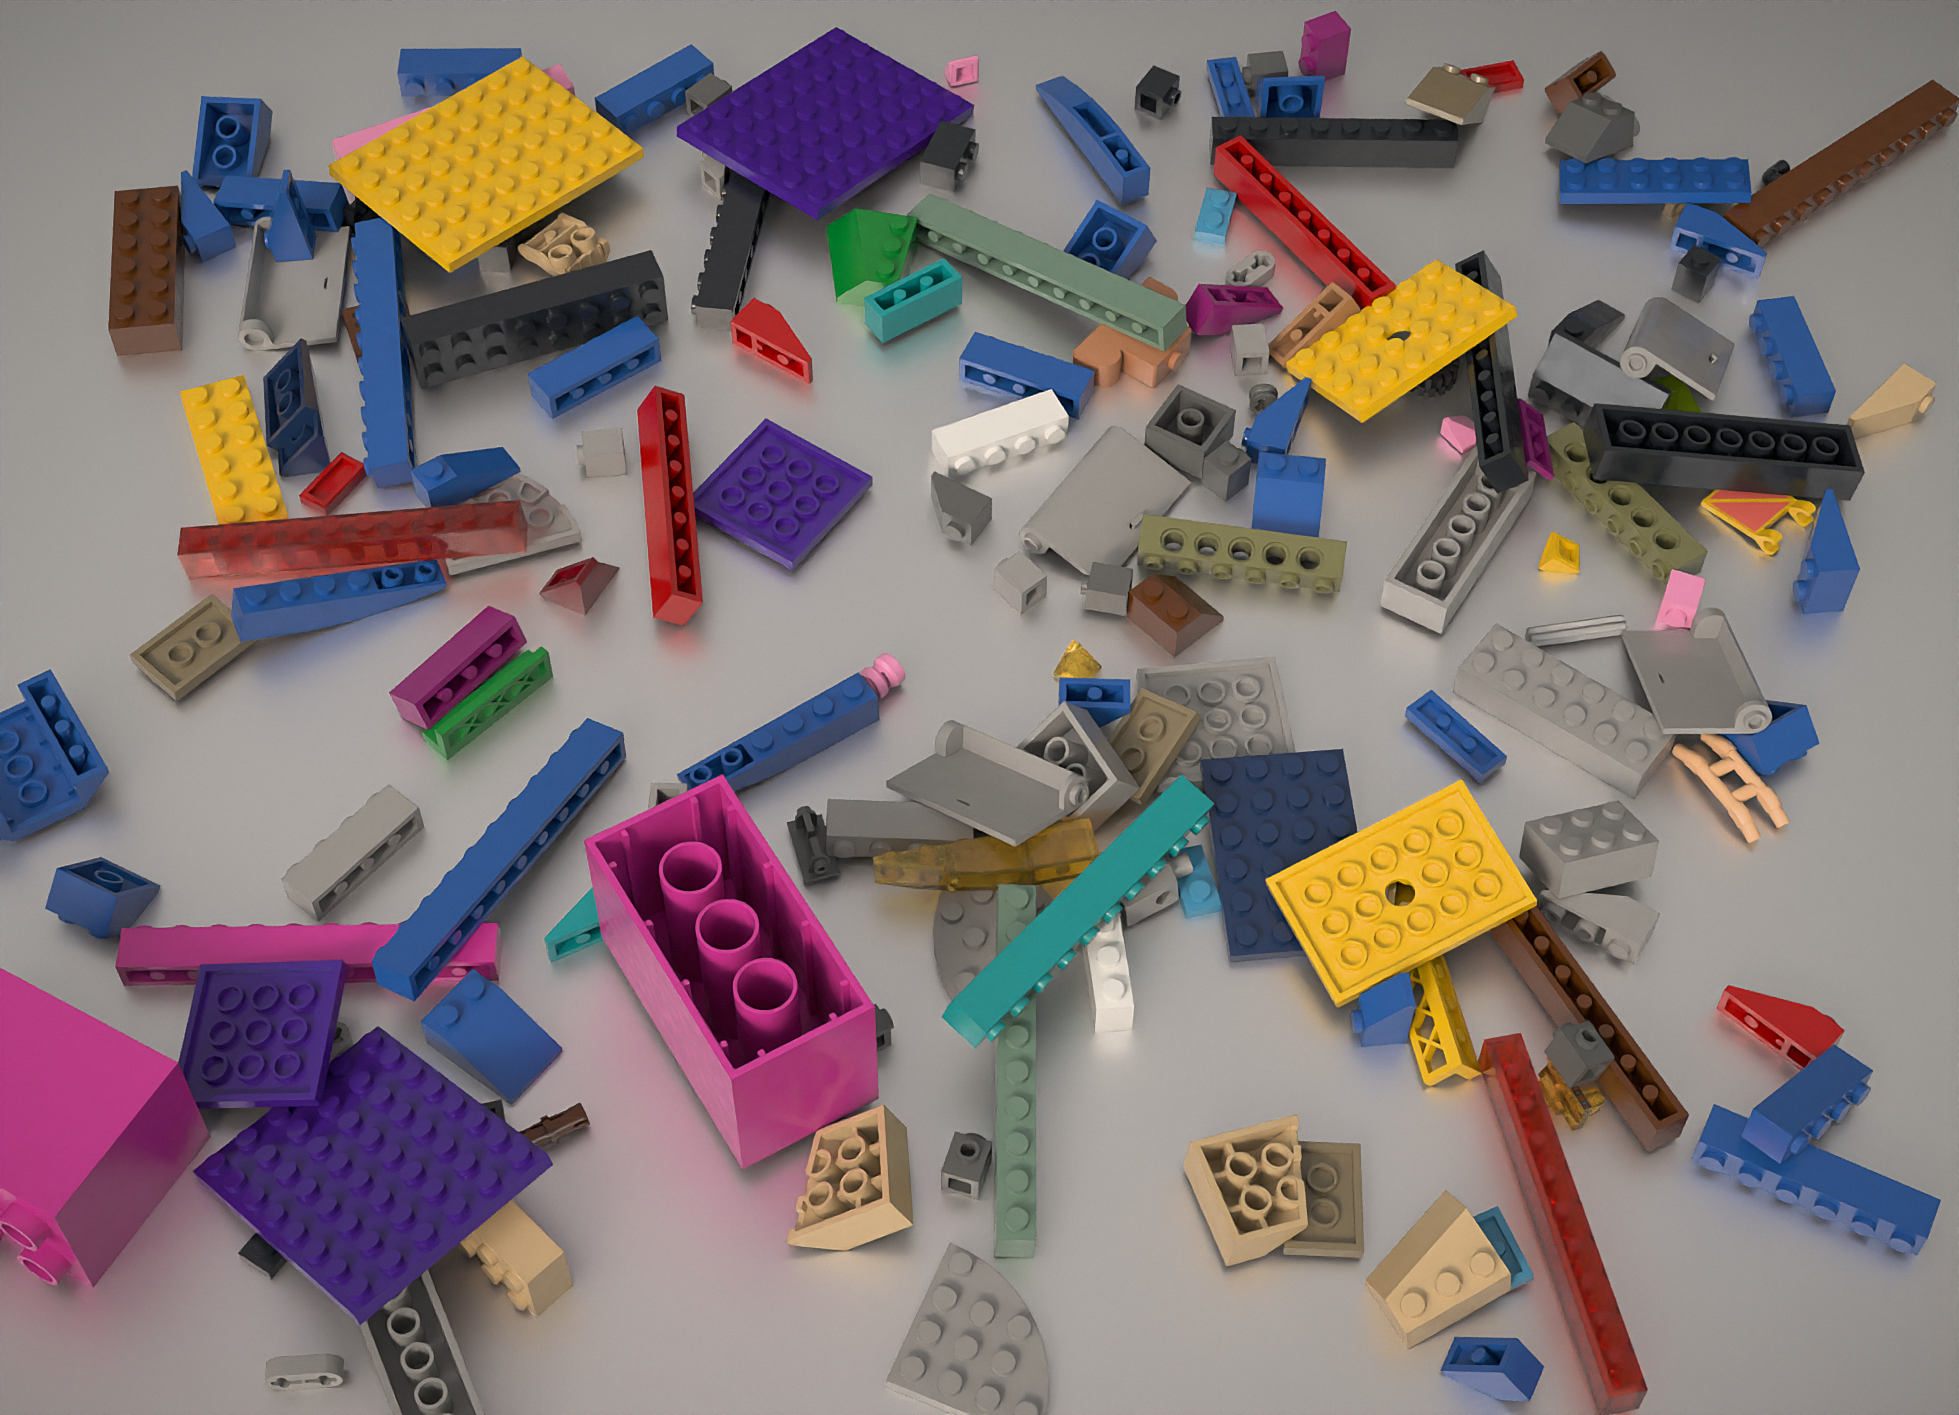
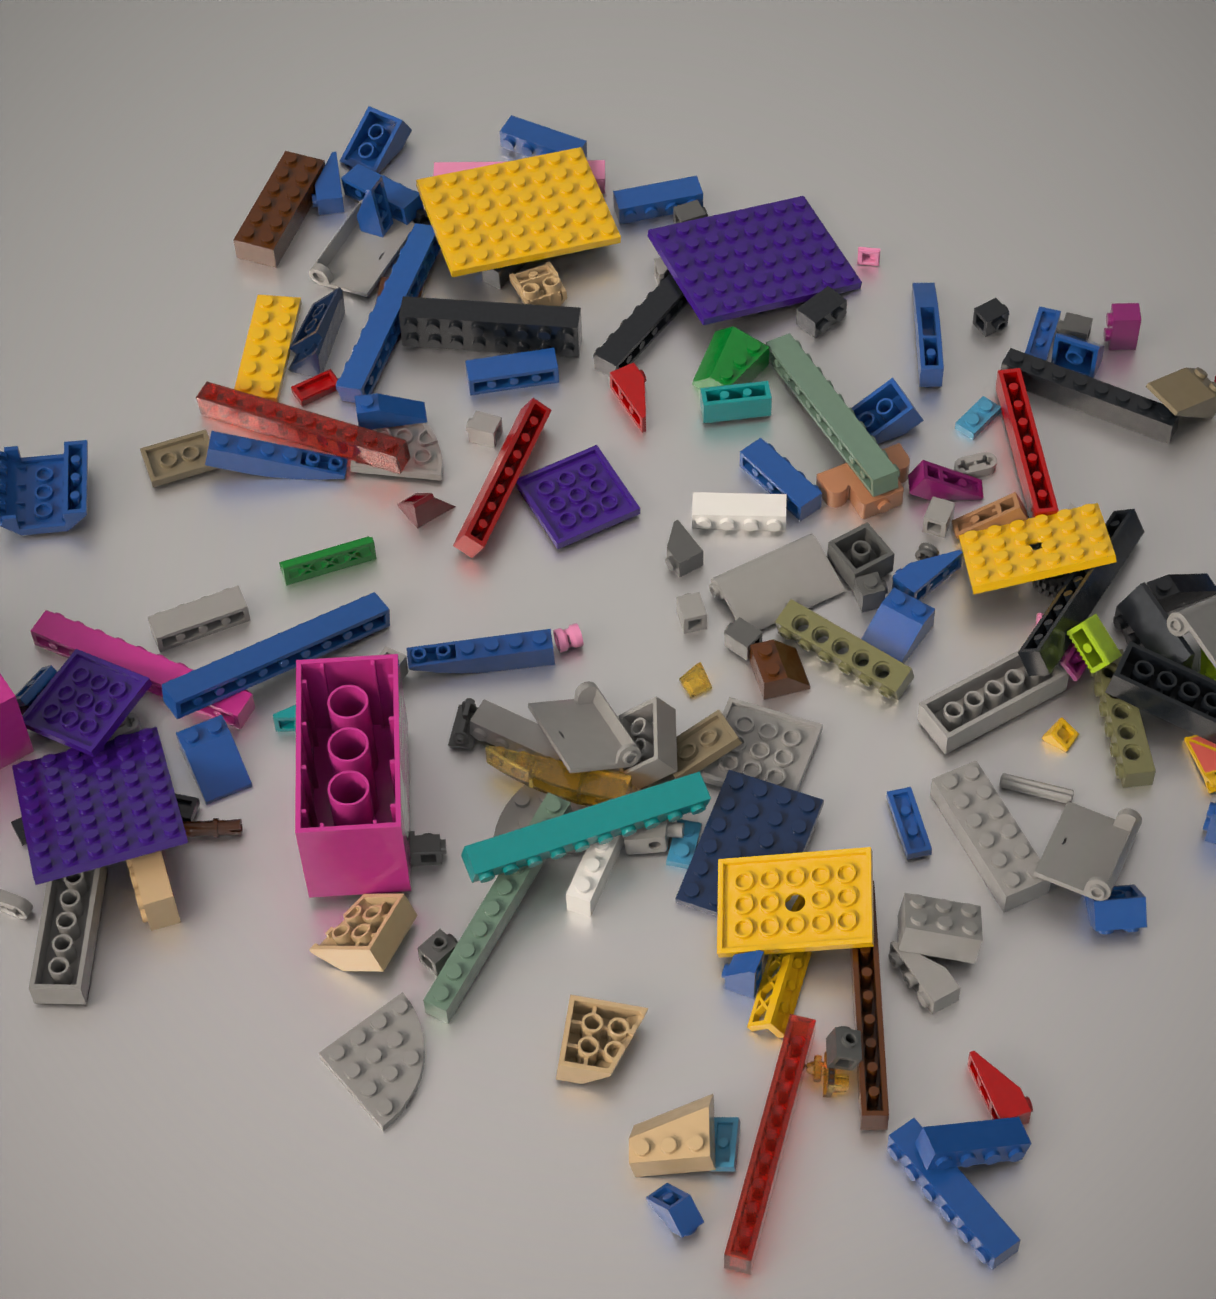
camera: 30 degrees right, 0 degrees up
blue slope [45,857,161,939] -> none
magenta brick [389,605,527,730] -> none
blue slope [1058,677,1130,728] -> none
dark tan plate [1283,1141,1364,1258] -> none
bright pink brick [1656,569,1706,630] -> none
light nougat piece [1672,734,1790,843] -> none
none -> blue plate [15,665,58,707]
none -> lime brick [1067,614,1122,673]

